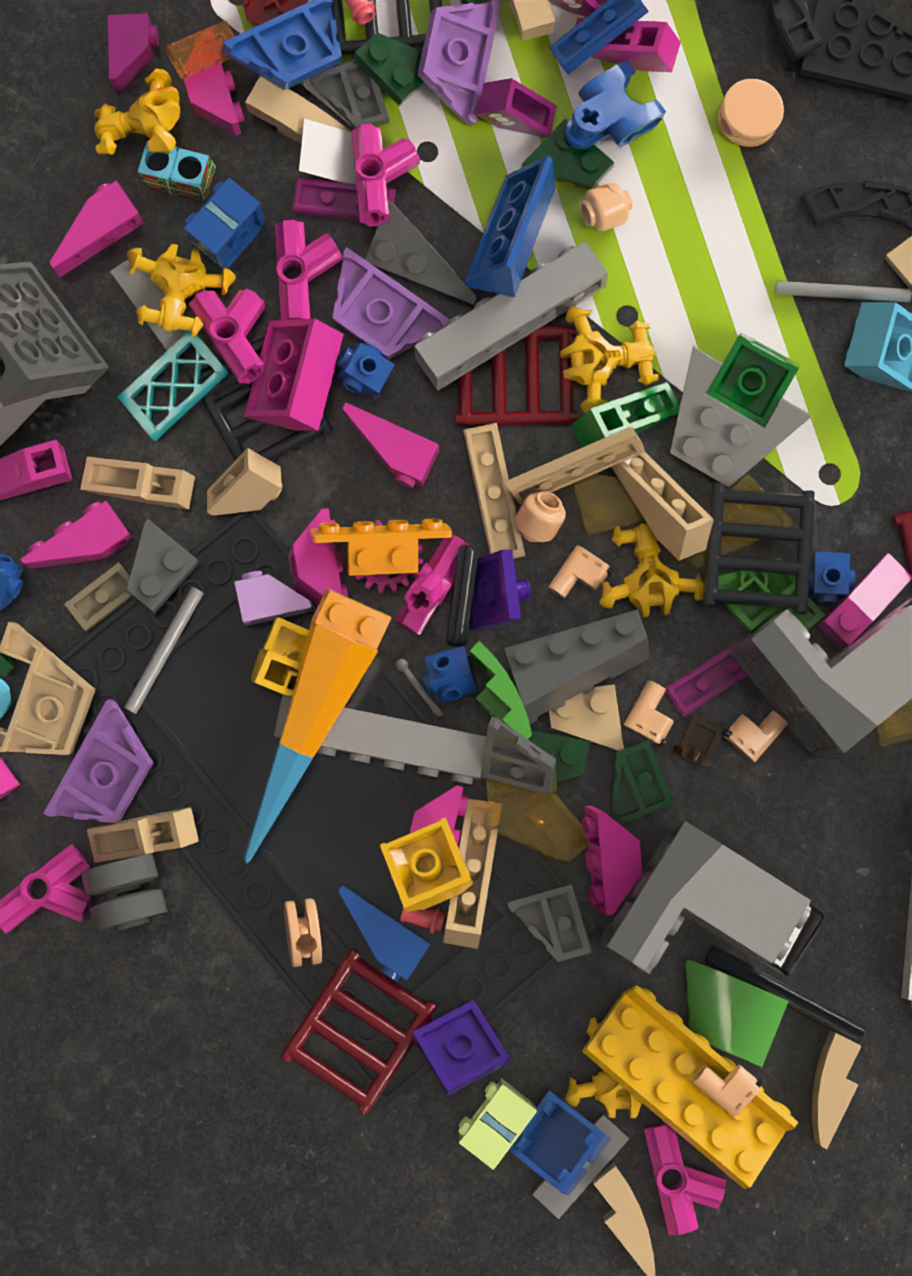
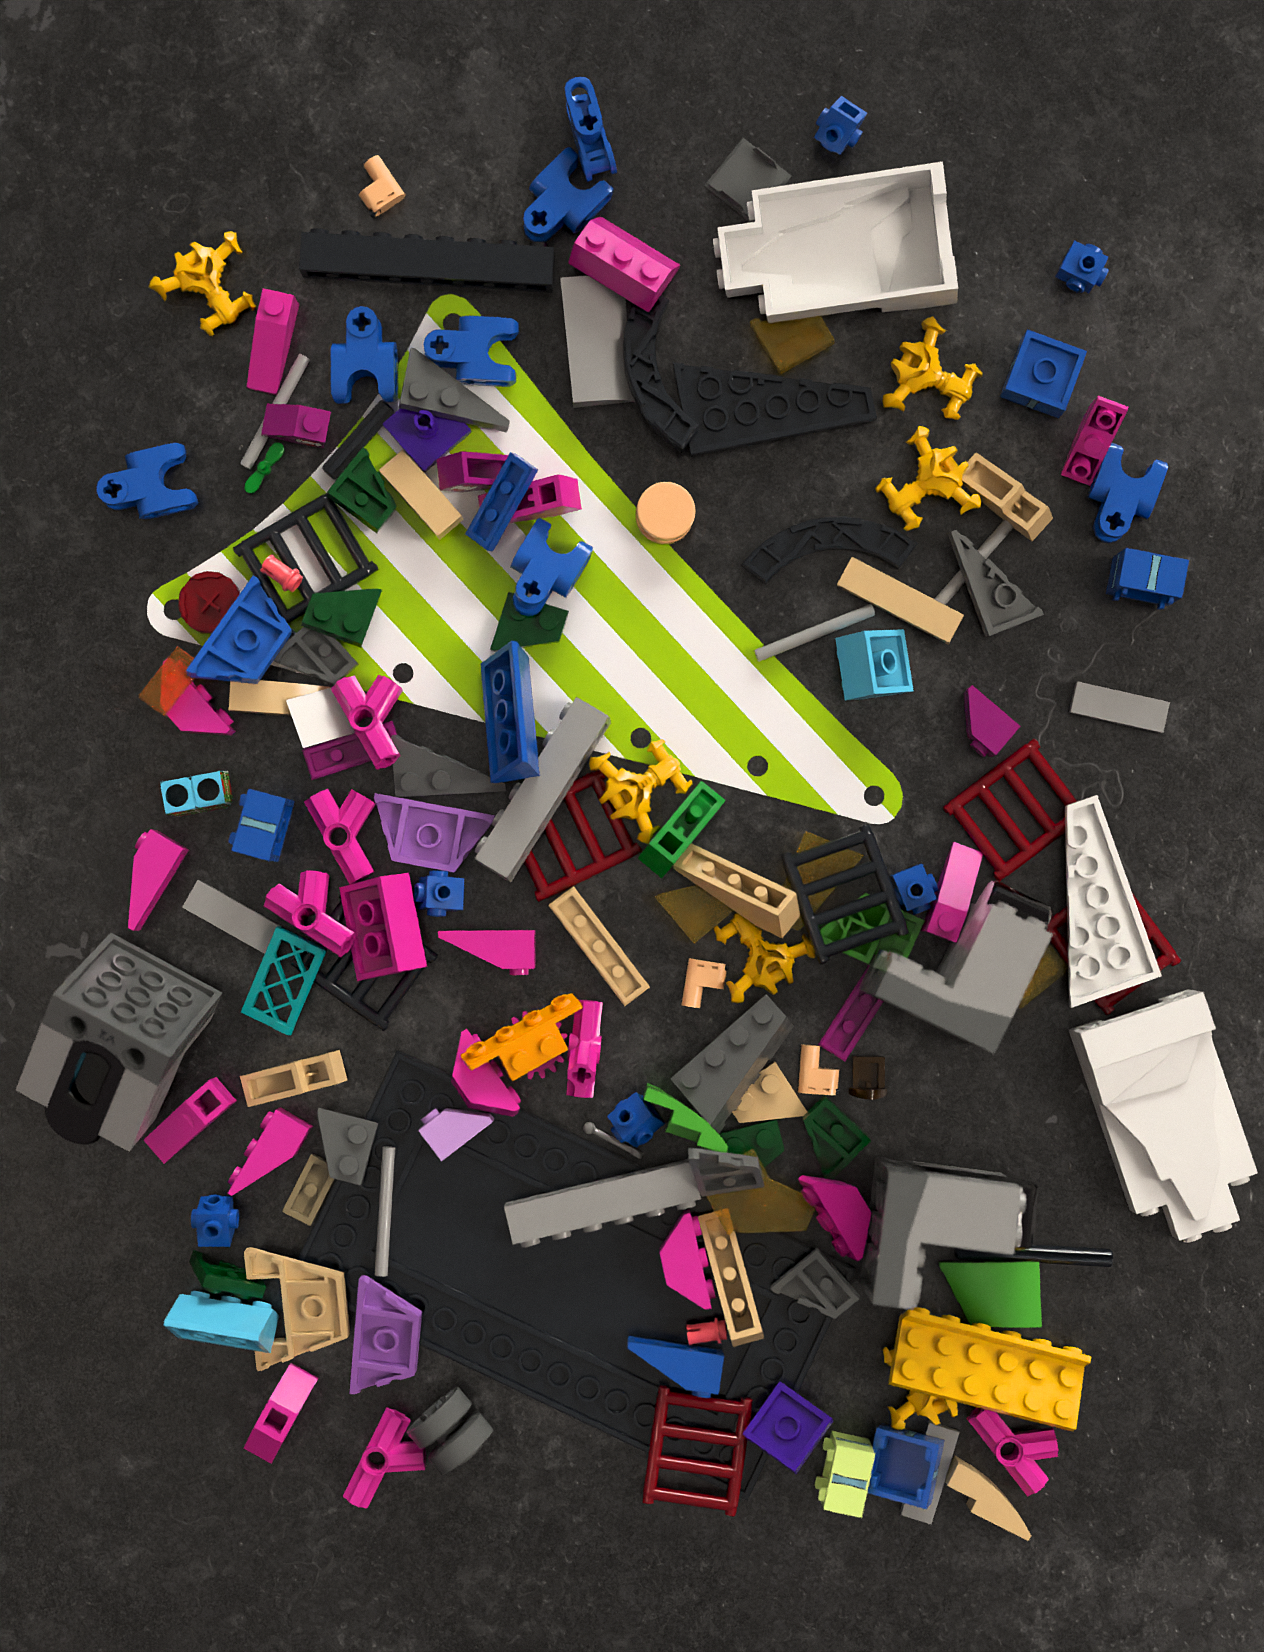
camera: 25 degrees left, 5 degrees up
tan slope [87,807,199,863] -> none
yellow piece [94,69,180,155] -> none
magenta slope [108,13,159,92] -> none
yellow piece [127,244,236,337] -> none
tan slope [207,448,282,515] -> none
light orange plate [244,588,391,864] -> none
yellow brick [251,617,309,697] -> none
light nougat head [284,898,322,967] -> none
yellow slope [380,817,473,912] -> none
medium lavender wing [418,0,501,126] -> none
black axle [446,545,479,646] -> none
dark purple tile [469,550,531,631] -> none
magenta slope [476,78,557,138] -> none
tan tile [506,426,645,505] -> none
light nougat head [515,491,566,543] -> none
light nougat head [580,183,632,232] -> none
light grey wing [670,346,812,487] -> none
light nougat piece [692,1065,764,1117] -> none
green slope [706,333,800,427] -> none
light nougat piece [722,711,788,763] -> none
tan slope [812,1031,861,1149] -> none

